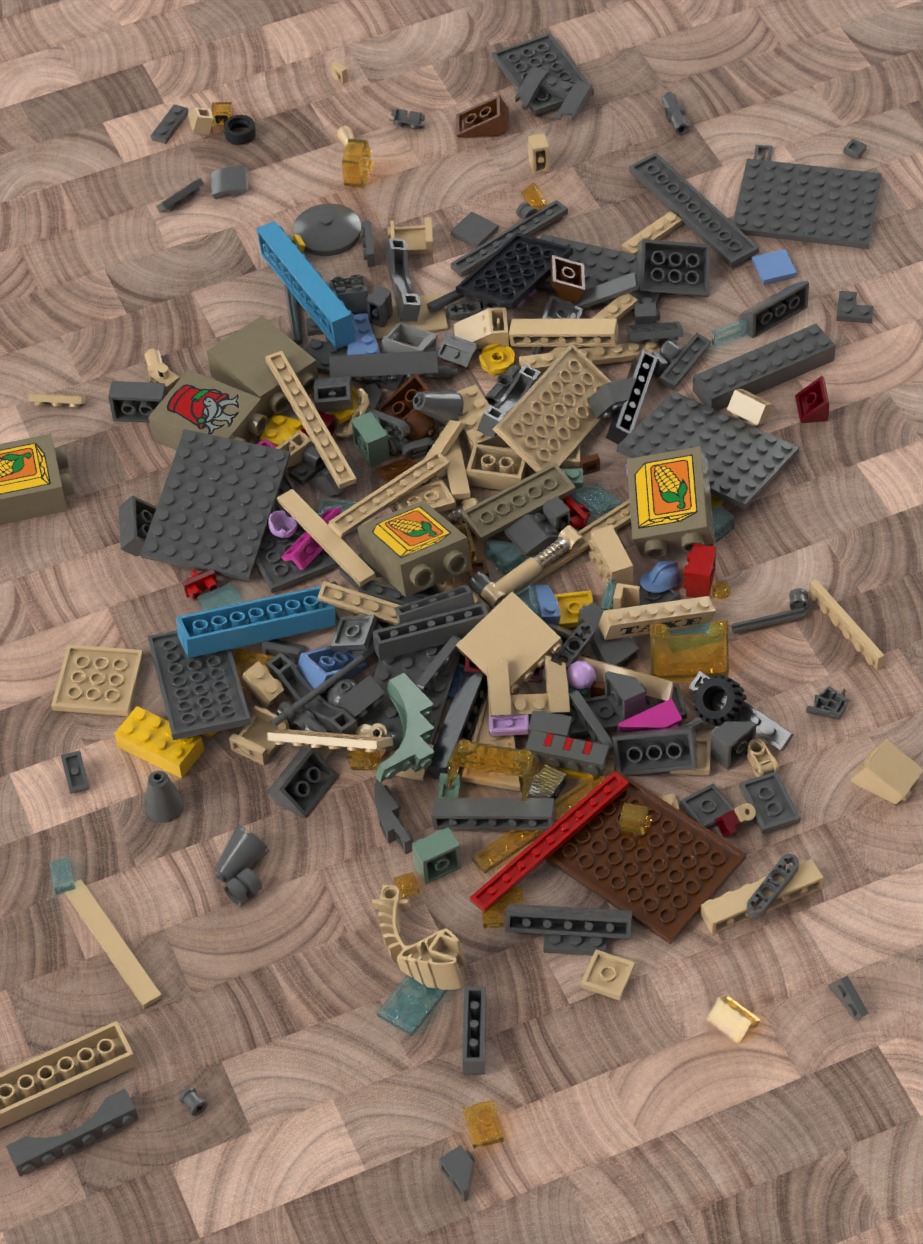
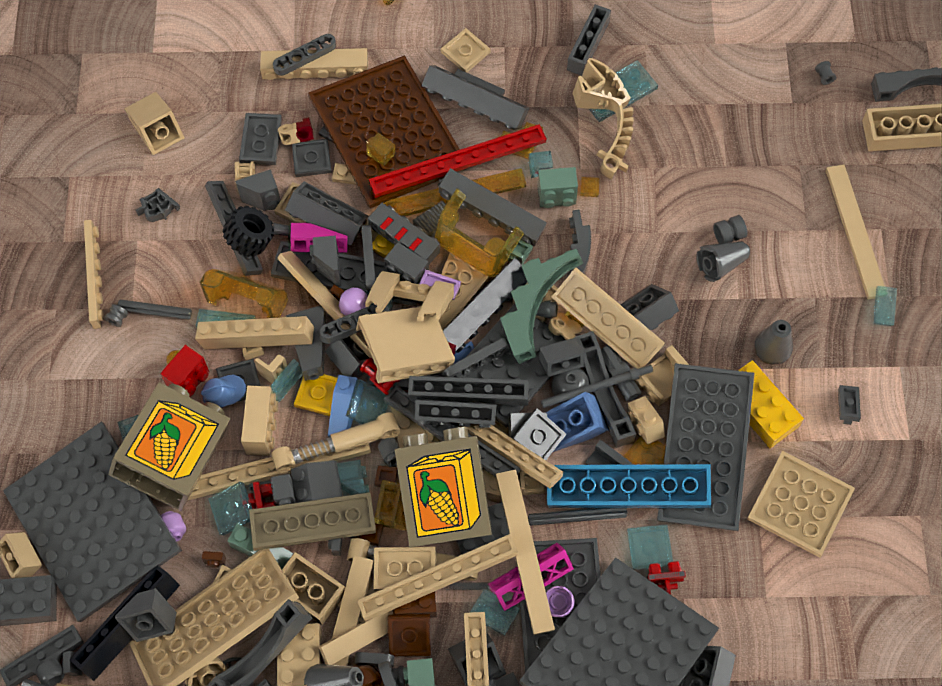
camera: 160 degrees left, 15 degrees up
none -> clear light blue panel [528,151,553,178]

